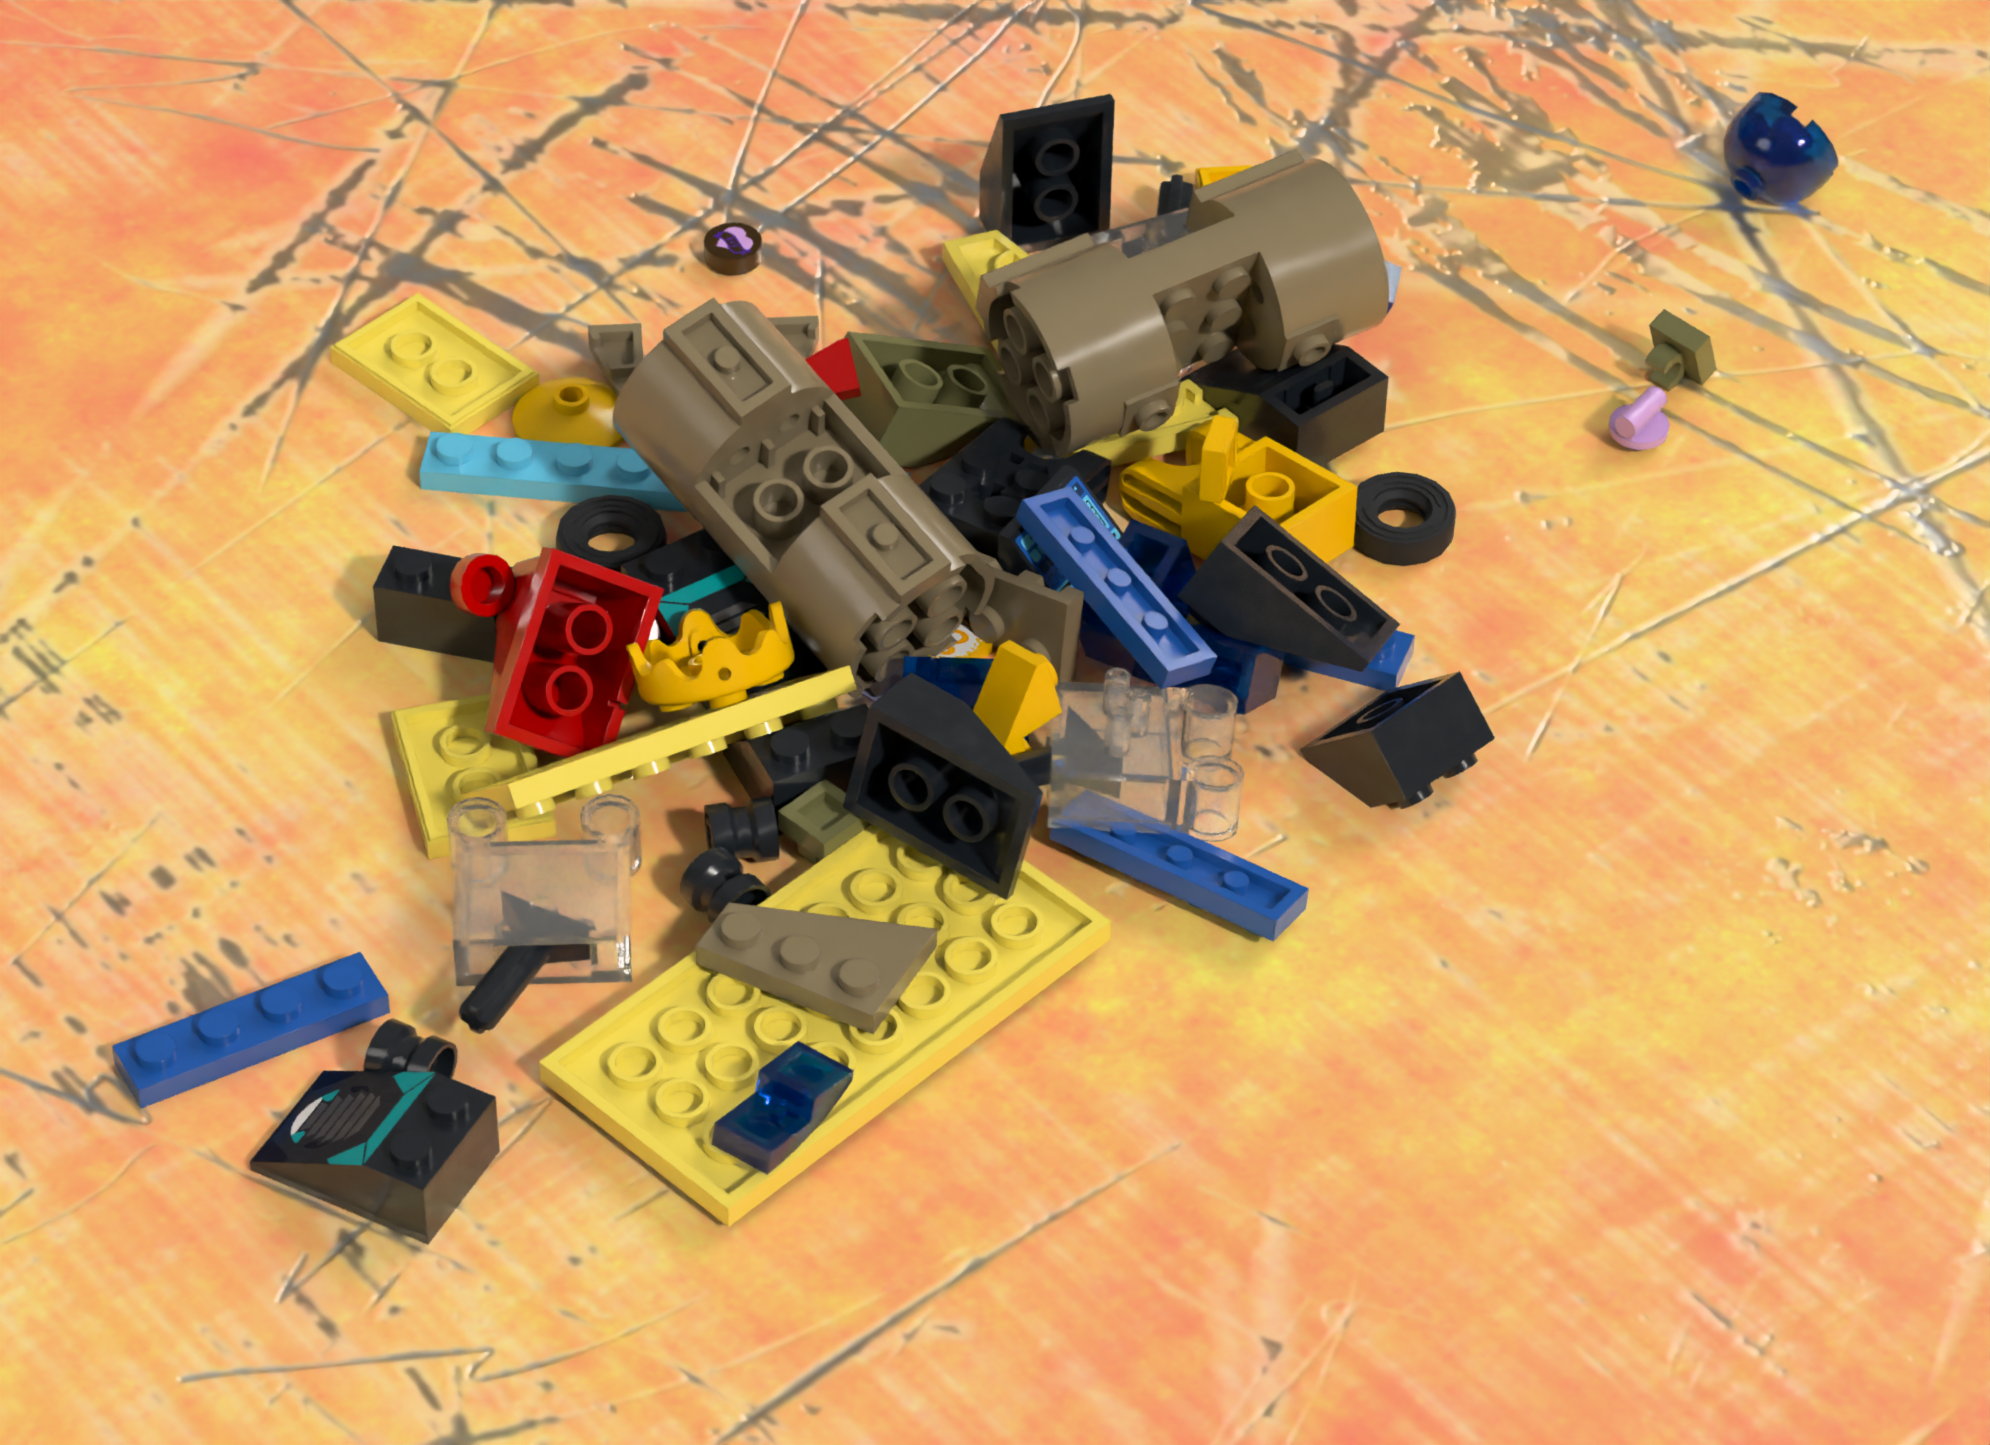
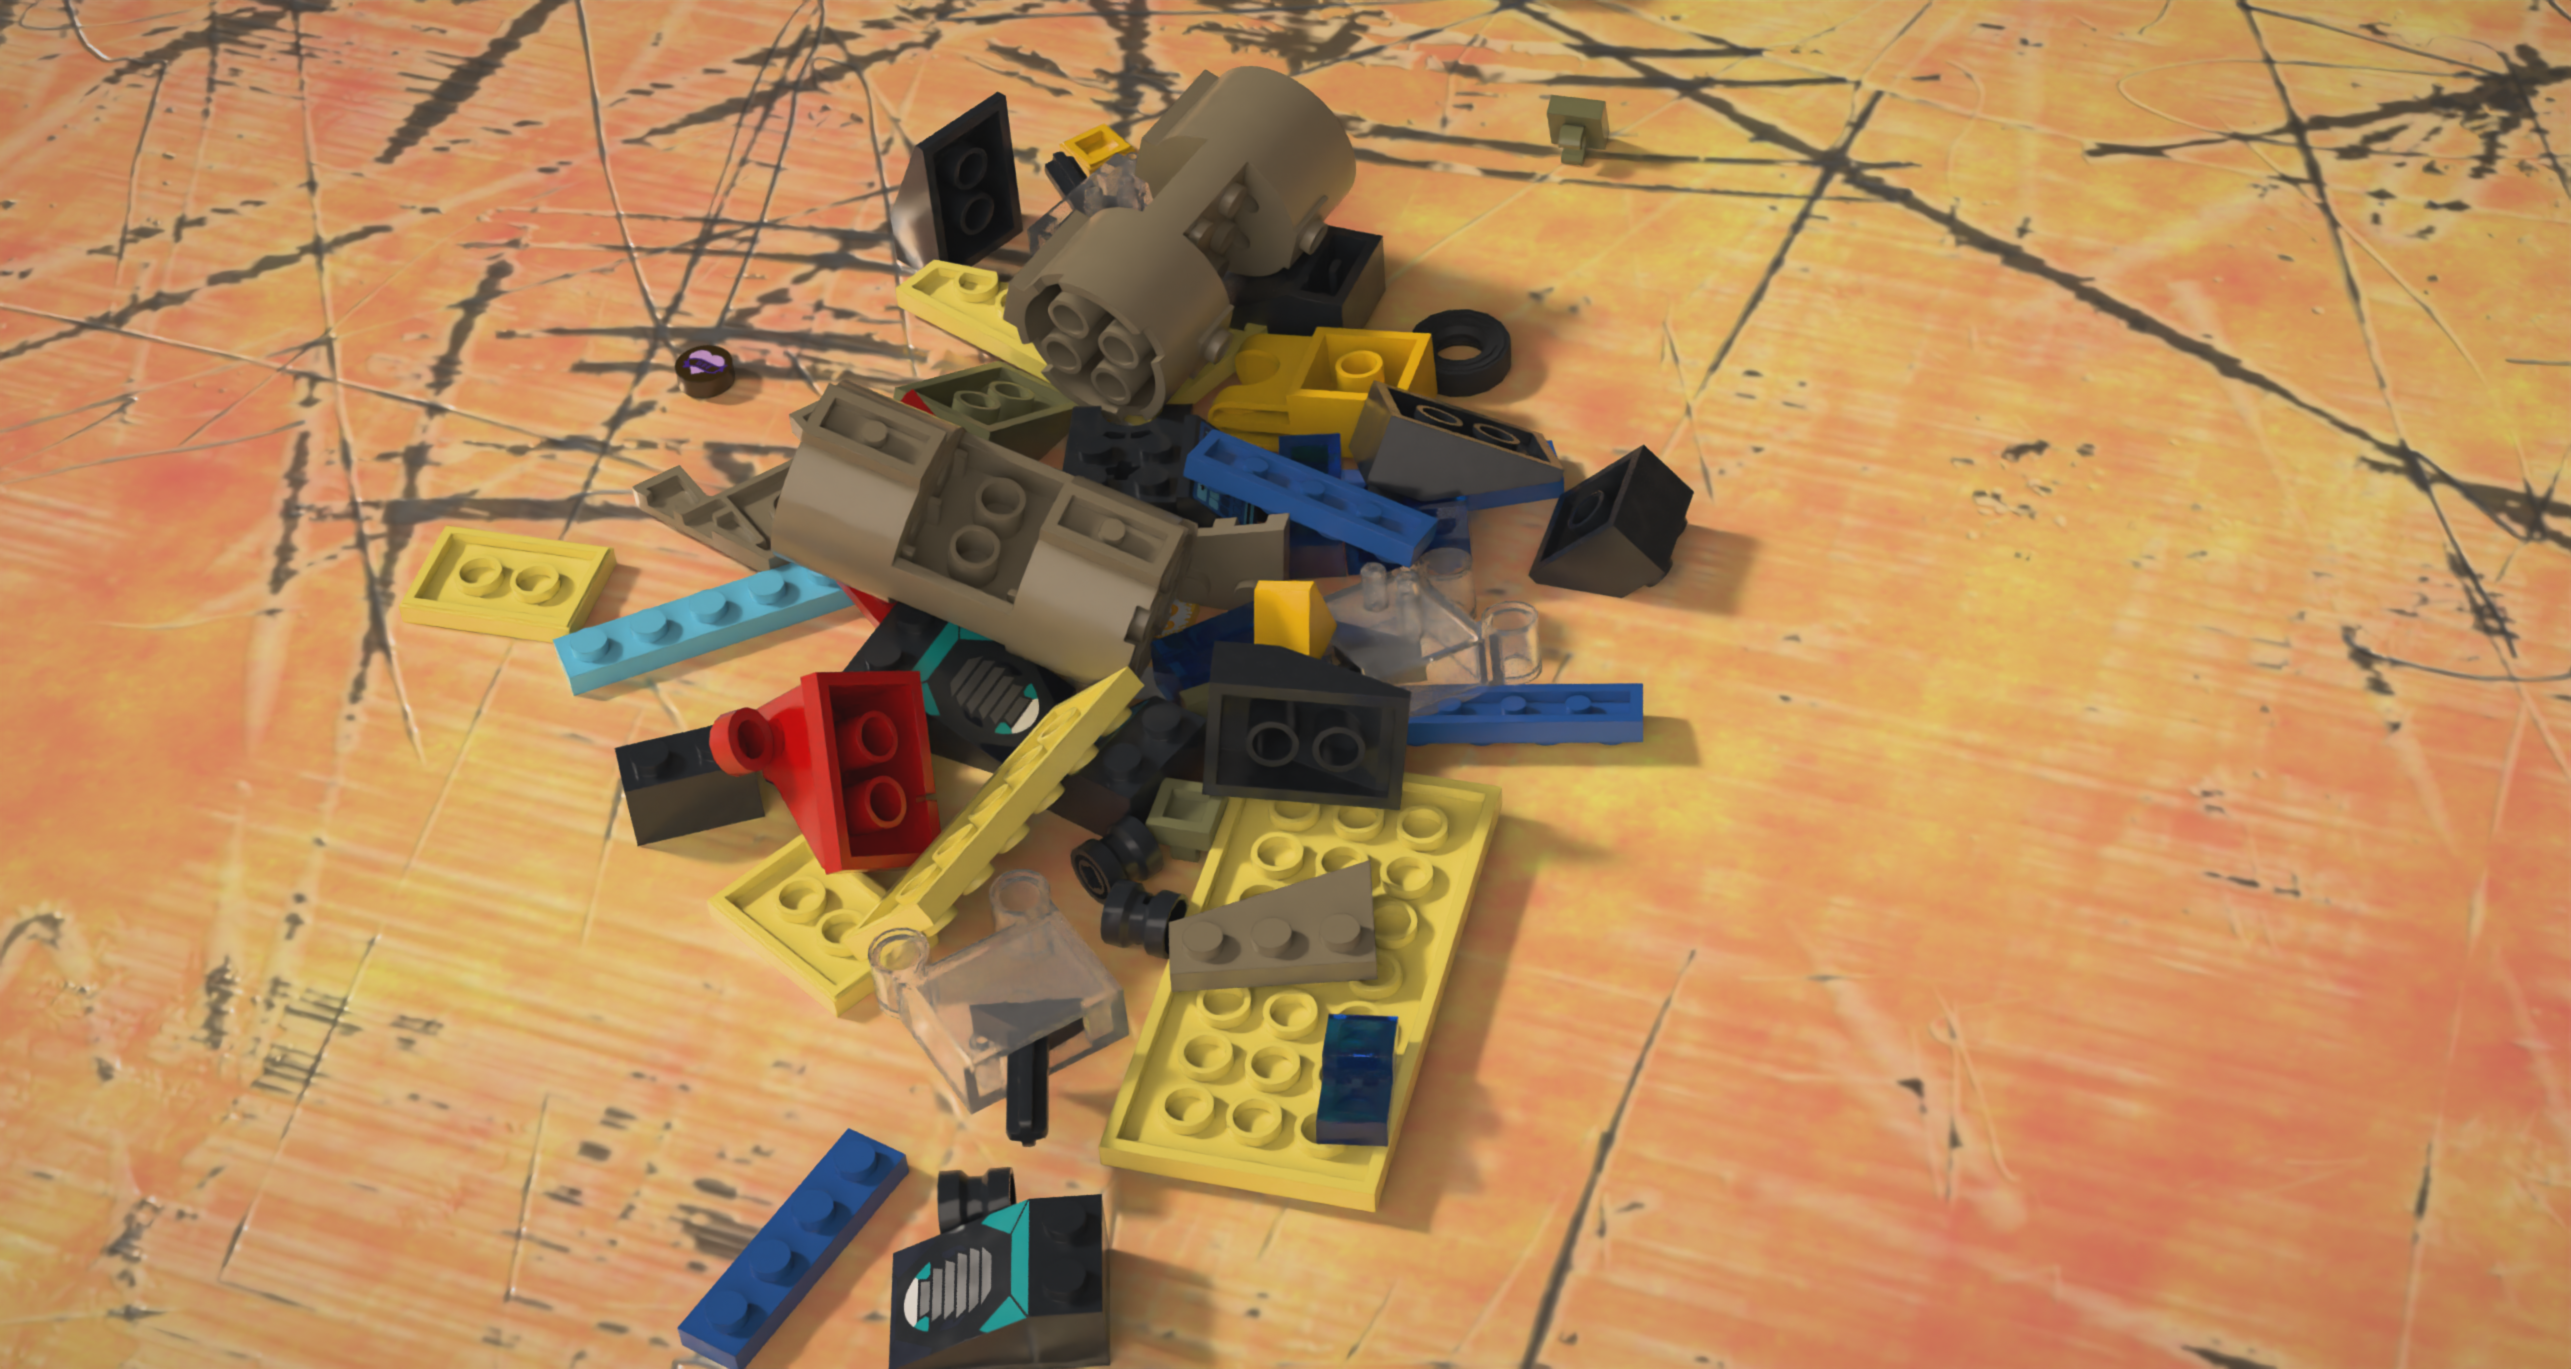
camera: 25 degrees left, 0 degrees up
yellow dish [512,377,625,447] -> none
black tyre [556,495,667,573] -> none
yellow plate [626,601,794,712] -> none
yellow tile [1199,415,1238,504] -> none
lavender plate [1609,386,1669,451] -> none

